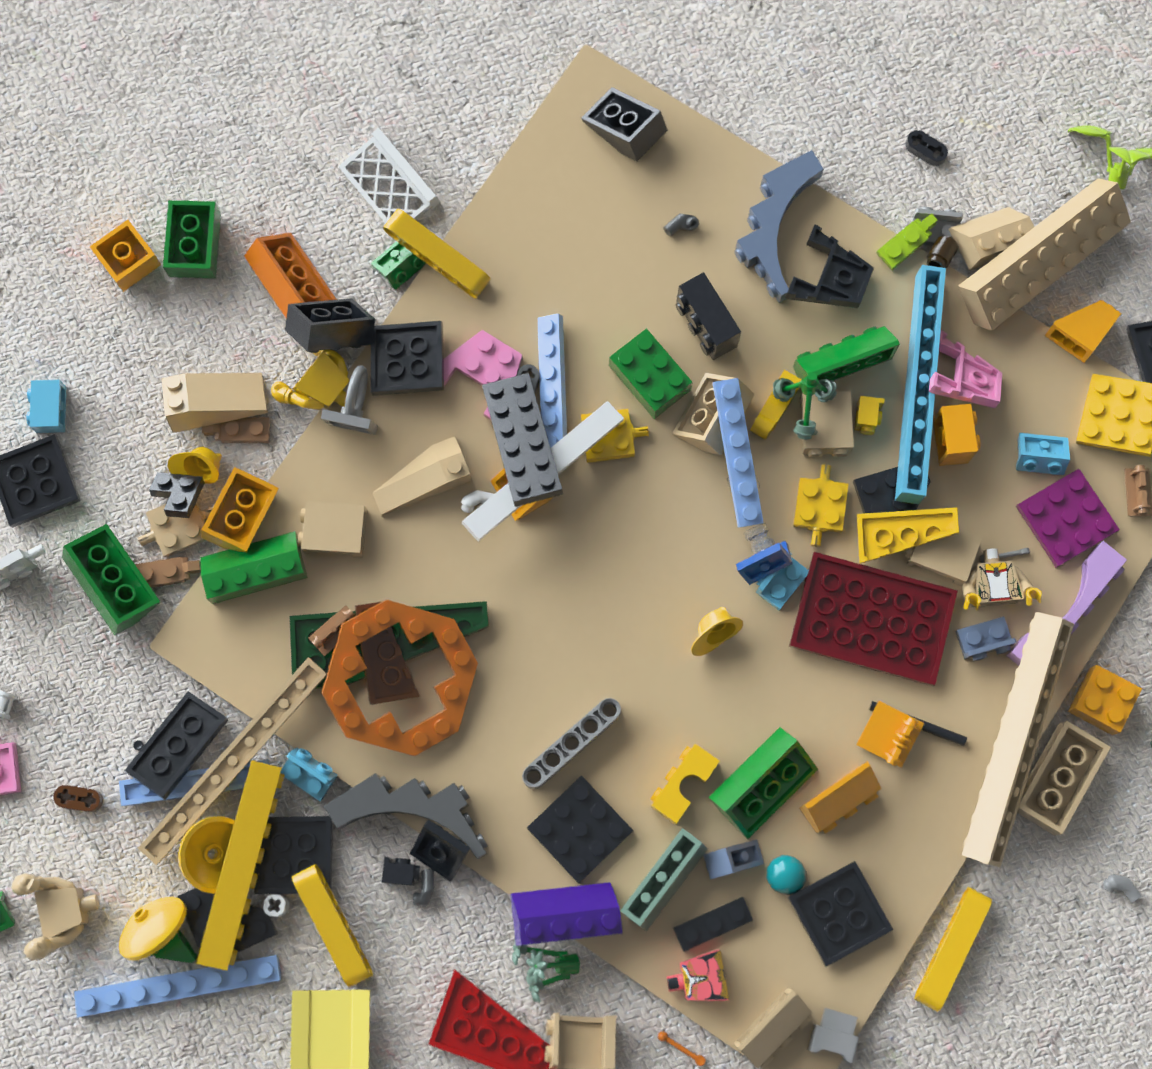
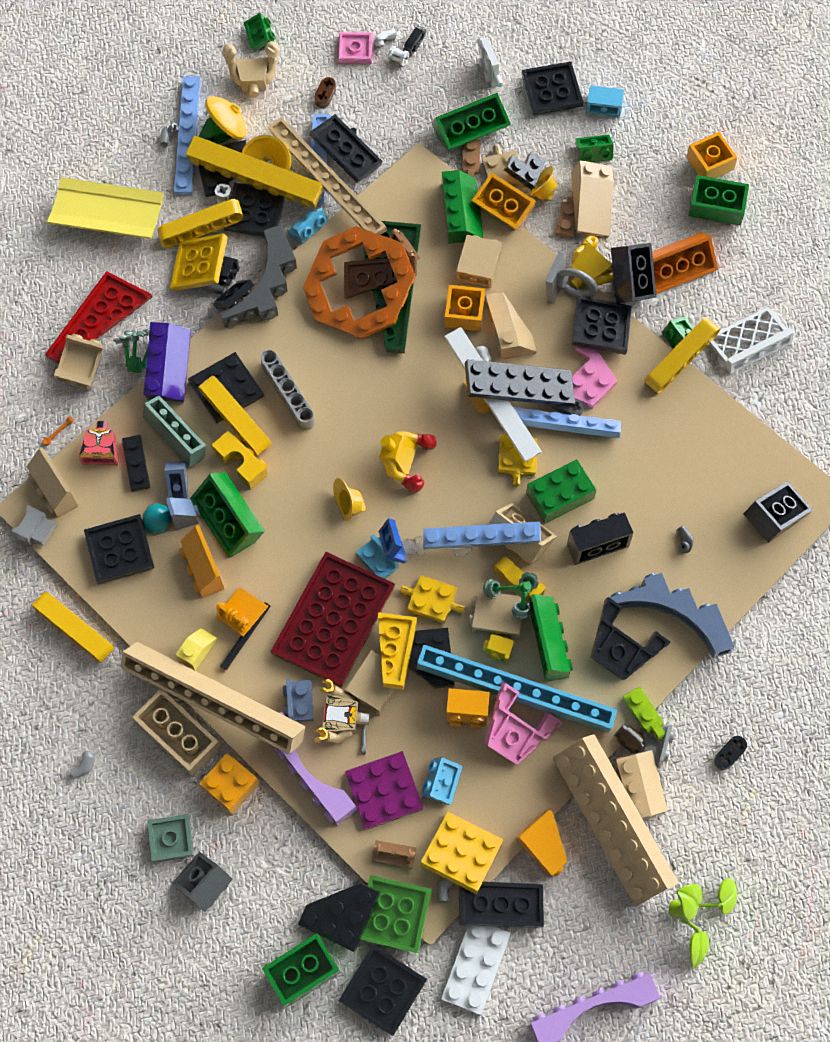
camera: 100 degrees right, 10 degrees down
none -> light grey arm [160,123,179,147]
none -> sand blue slope [166,498,200,530]
none -> yellow plate [170,234,227,291]
none -> light yellow slope [176,628,218,671]
none -> yellow beam [198,375,272,456]
none -> yellow torso [379,431,437,493]
none -> light orange brick [444,285,485,331]
none -> green bracket [575,134,614,163]

